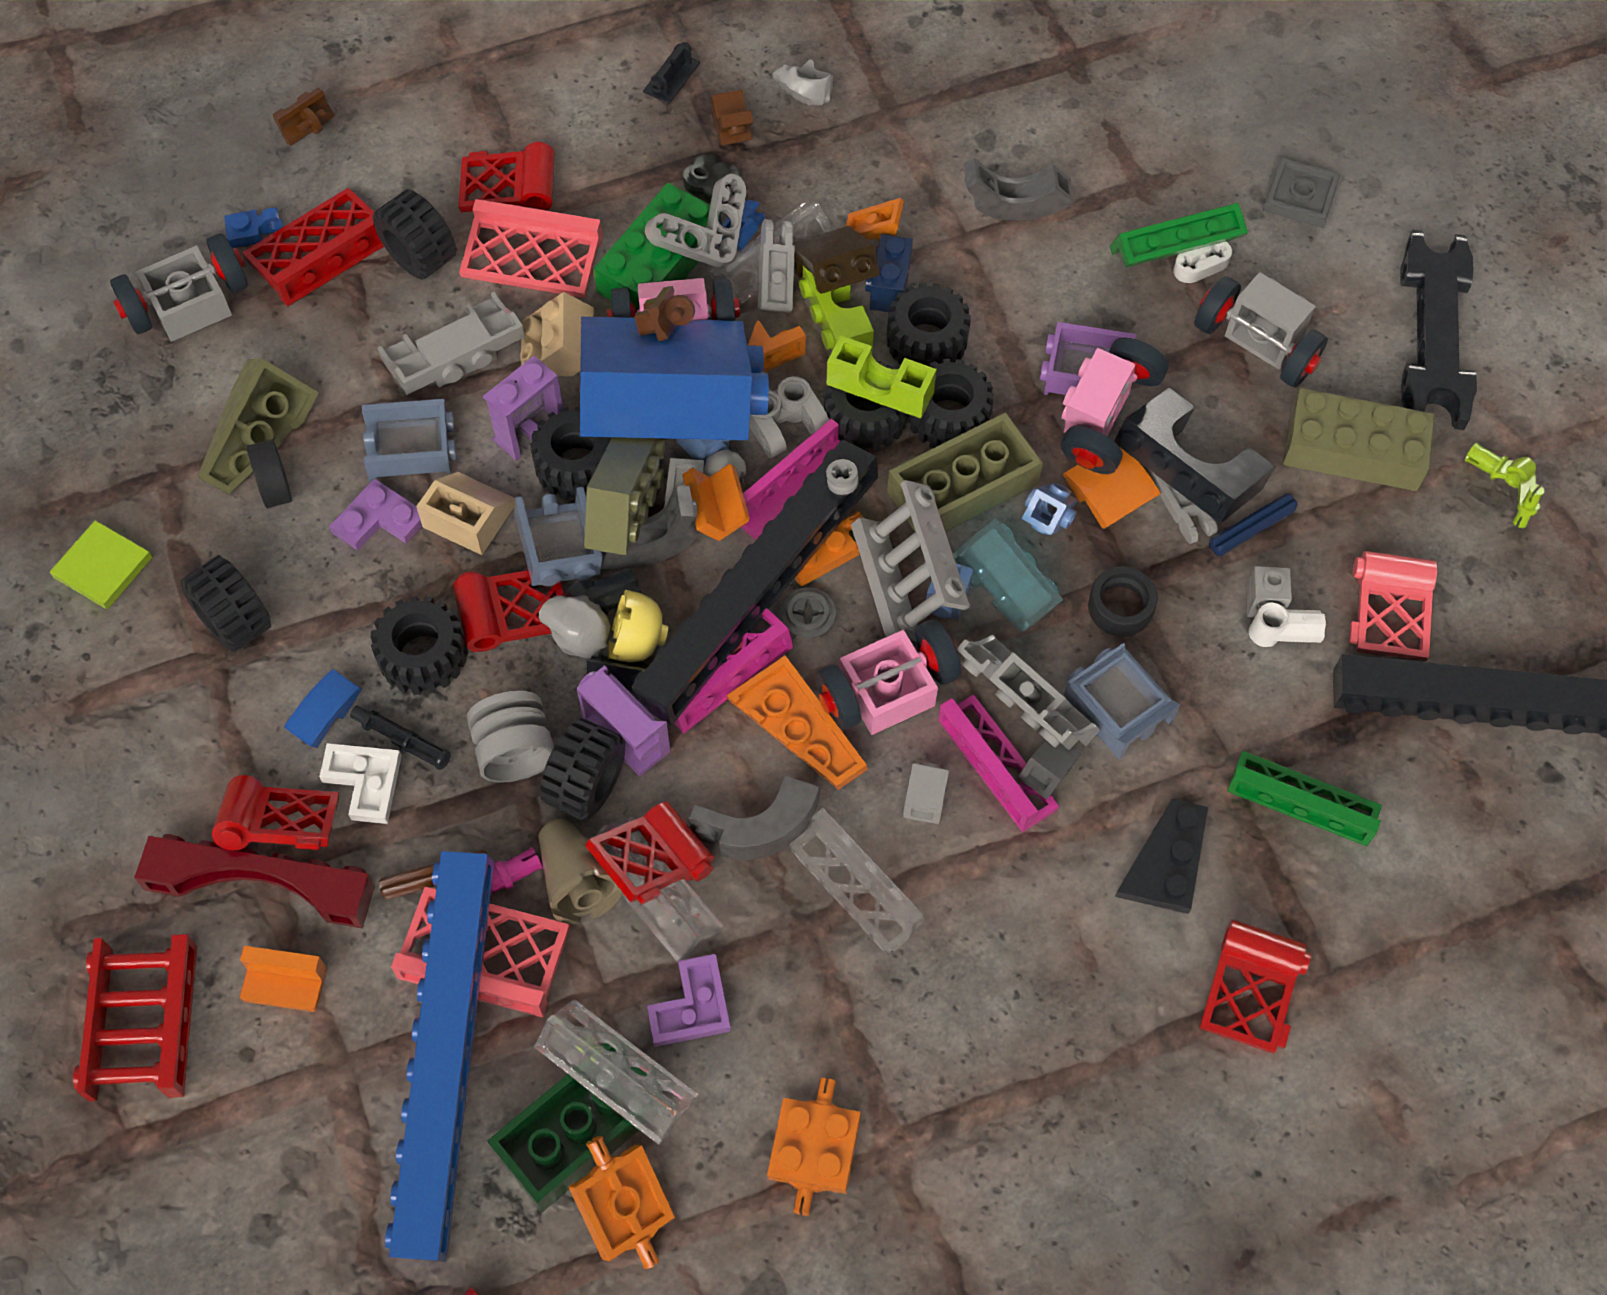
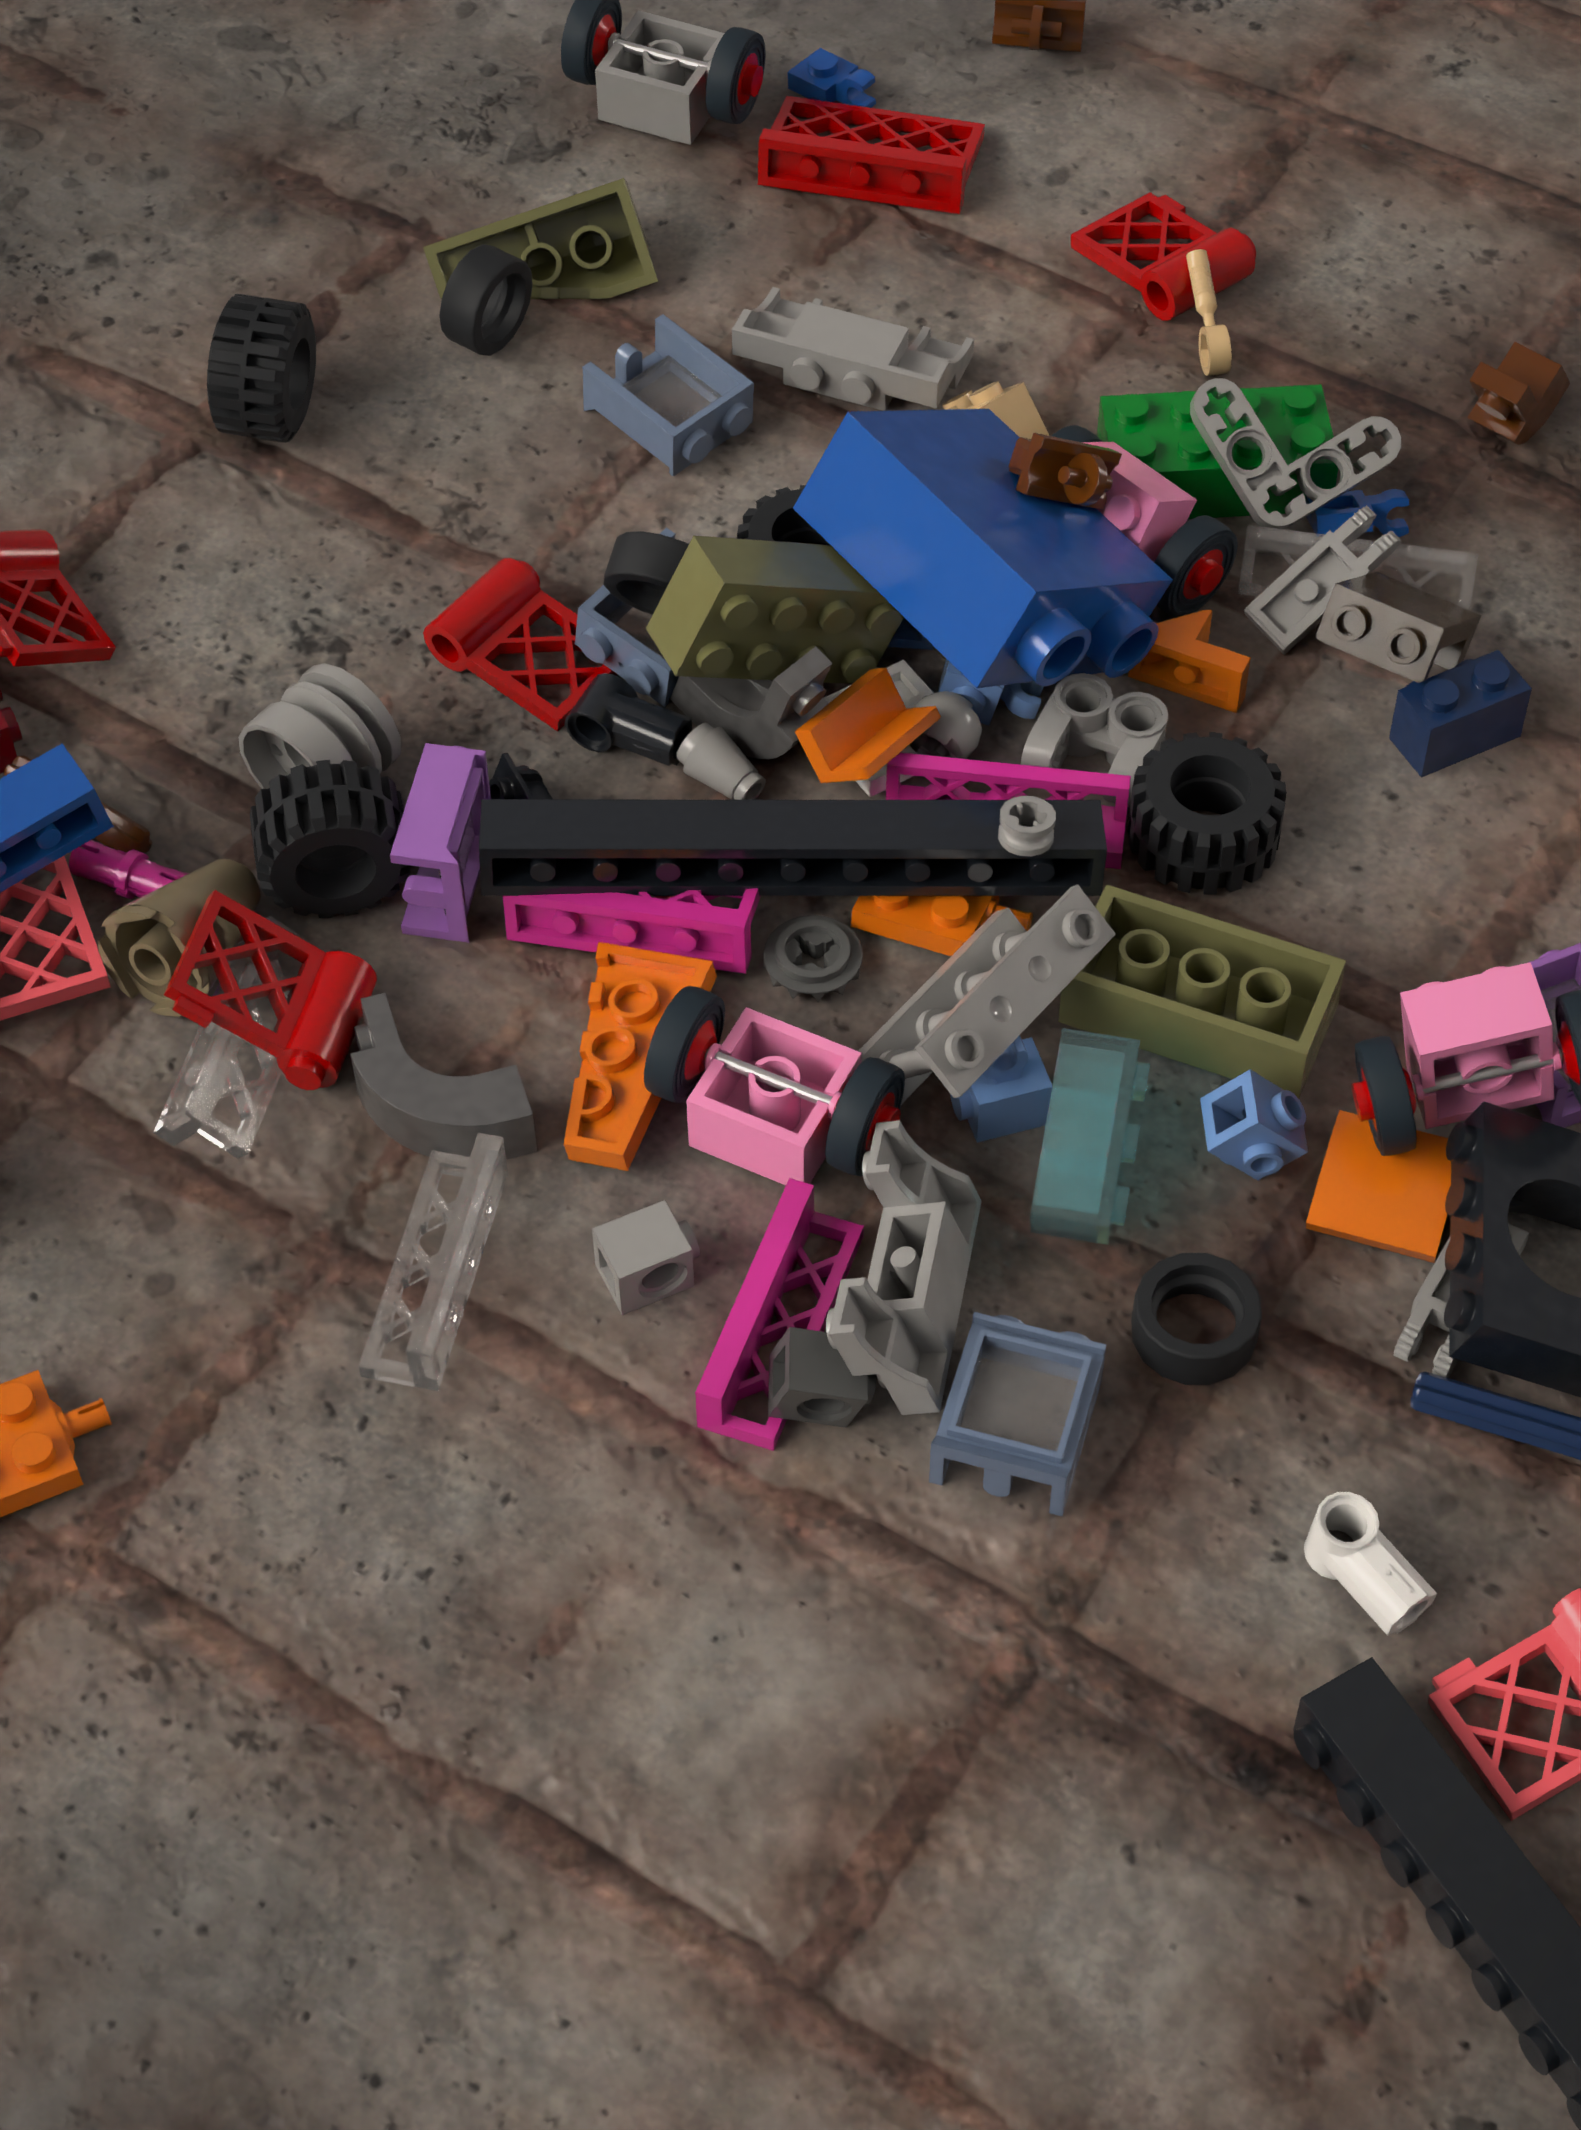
camera: 55 degrees right, 10 degrees down
lime tile [50,520,152,610] -> none
blue slope [284,669,362,748] -> none
white plate [319,743,402,824] -> none
medium lavender plate [329,479,423,551] -> none
black piece [350,705,451,770] -> none
black tyre [370,596,467,695] -> none
black tyre [373,189,457,280] -> none
tan slope [416,472,515,555] -> none
coral fence [459,199,604,298] -> none
medium lavender window [483,355,563,461] -> none
light grey hair [539,595,611,659] -> none
light yellow cylinder [608,590,668,663] -> none
black hinge [643,42,700,104] -> none
medium lavender plate [647,954,731,1047] -> none
pearl dark grey plate [682,153,743,199] -> none
lime arch [799,266,874,351] -> none
lime arch [826,335,937,419] -> none
orange slope [846,197,904,242] -> none
black tyre [886,283,971,366] -> none
black tyre [907,359,994,448] -> none
black wing [1115,799,1208,914] -> none
red piece [1199,919,1311,1054] -> none
green fence [1227,750,1382,847] -> none
light grey brick [1246,566,1292,617] -> none
none -> black tyre [603,531,689,615]
none -> light grey cone [677,723,766,800]
none -> tan piece [1186,249,1232,376]

